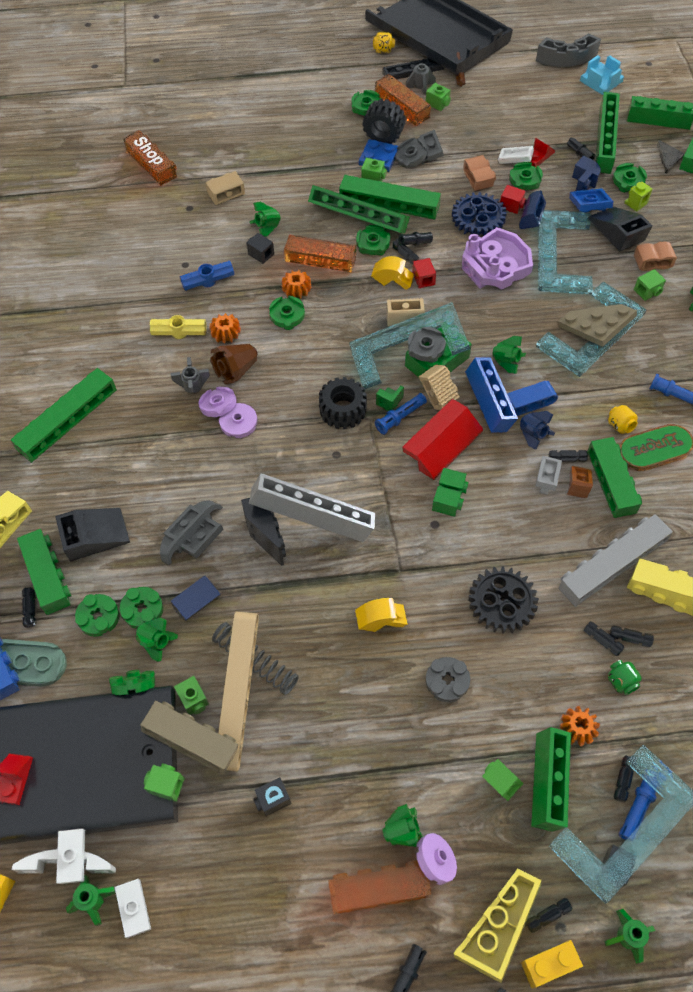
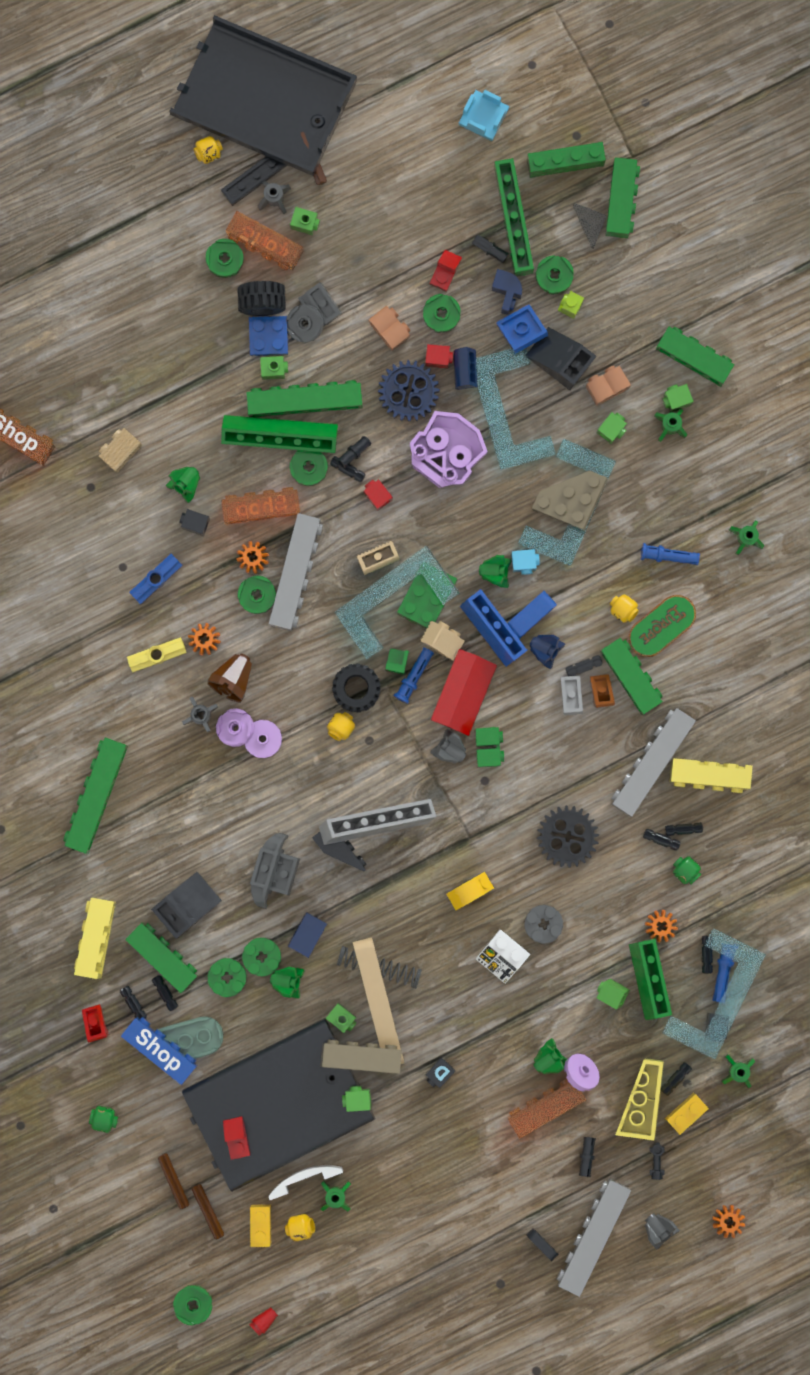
camera: 20 degrees left, 25 degrees up
white plate [56,829,85,884] -> none
green plate [109,670,156,695] -> none
white plate [115,879,151,938] -> none
yellow brick [371,256,414,290] -> none
dark grey plate [408,327,446,363] -> none
white plate [498,146,534,164] -> none
dark grey brick [536,33,601,67] -> none
none -> light grey brick [269,513,323,631]
none -> yellow head [285,1214,315,1241]
none -> yellow head [327,712,355,741]
none -> dark grey brick [430,729,466,764]
none -> white slope [476,929,530,983]
none -> medium azure brick [511,549,540,575]

